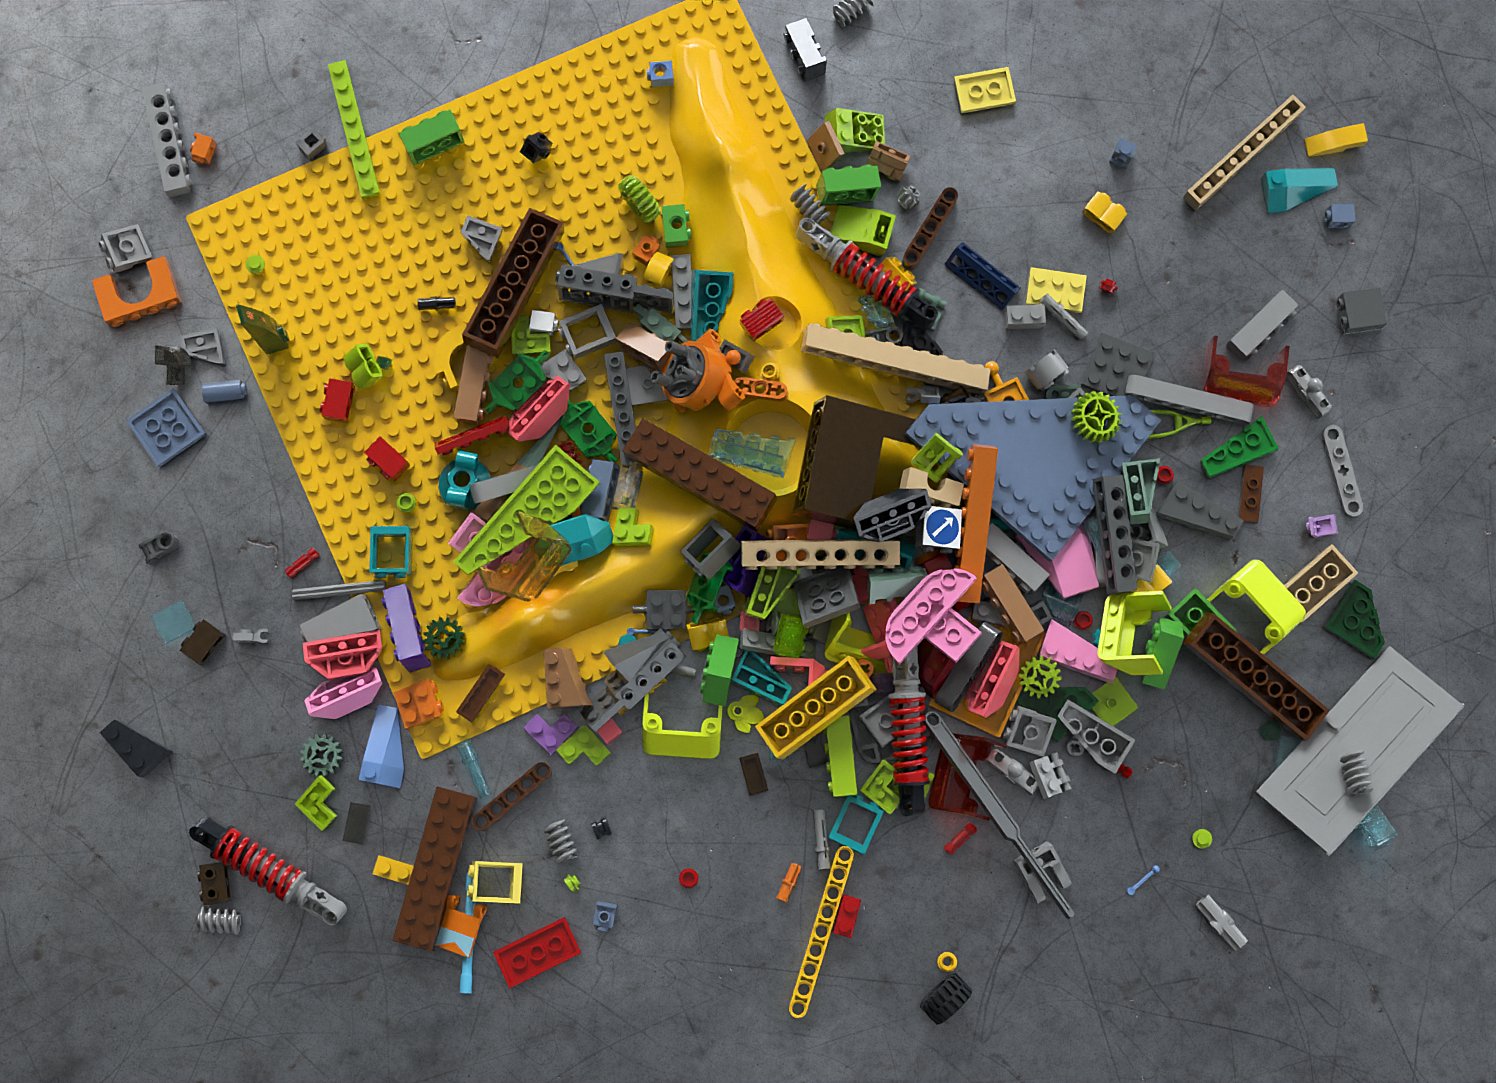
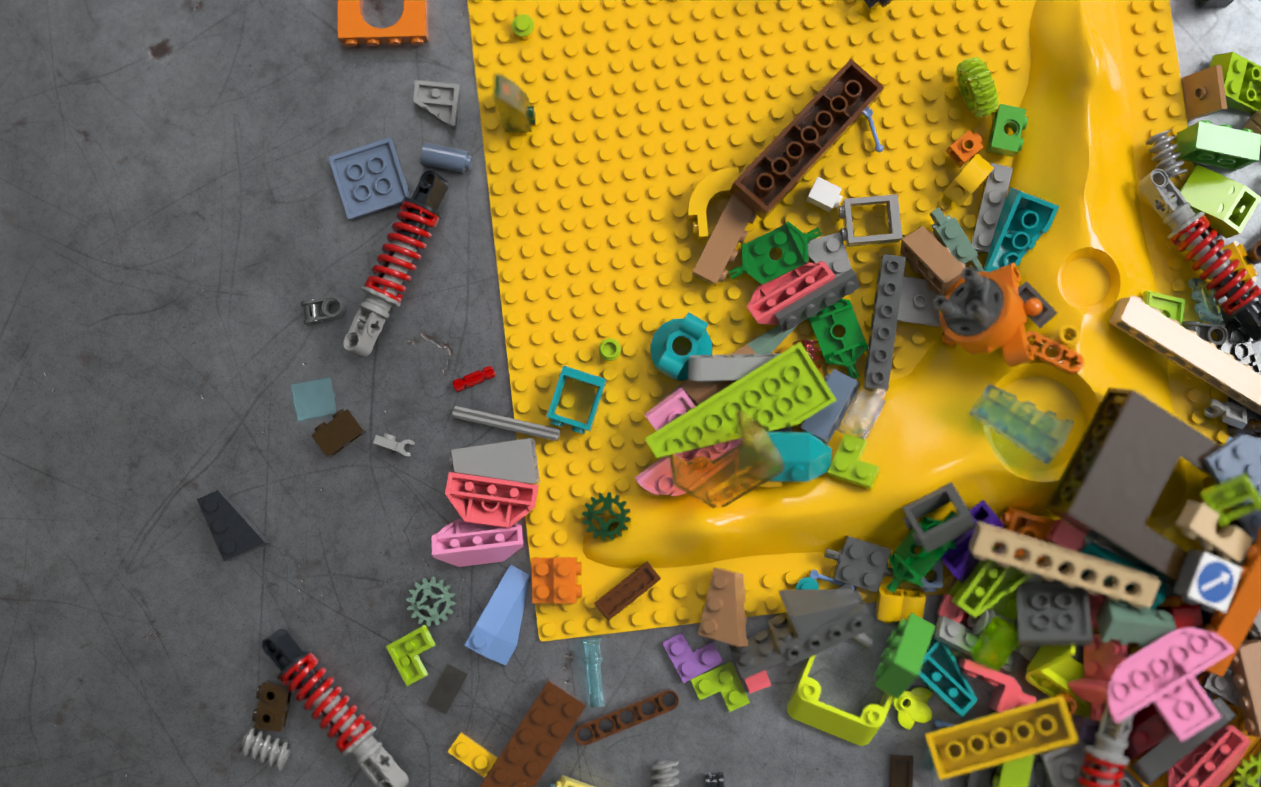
camera: 20 degrees right, 5 degrees up
clear smoke brick [155,345,191,385] -> none
red brick [320,378,355,423] -> none
lime brick [343,344,382,389] -> none
red brick [364,436,410,482] -> none
clear green plate [376,356,393,370] -> none
wedge [382,584,431,673] -> none
black axle [418,296,456,311] -> none
red plate [435,415,510,456] -> none
light grey wing [461,215,503,263] -> none
lime plate [511,316,551,356] -> none
dark grey wedge [555,253,673,313] -> none
reddish brown brick [622,418,777,532] -> none
red brick [740,298,784,342] -> none
black wedge [853,488,932,543] -> none
none -> piece [343,170,449,357]
none -> dark grey plate [774,268,860,333]

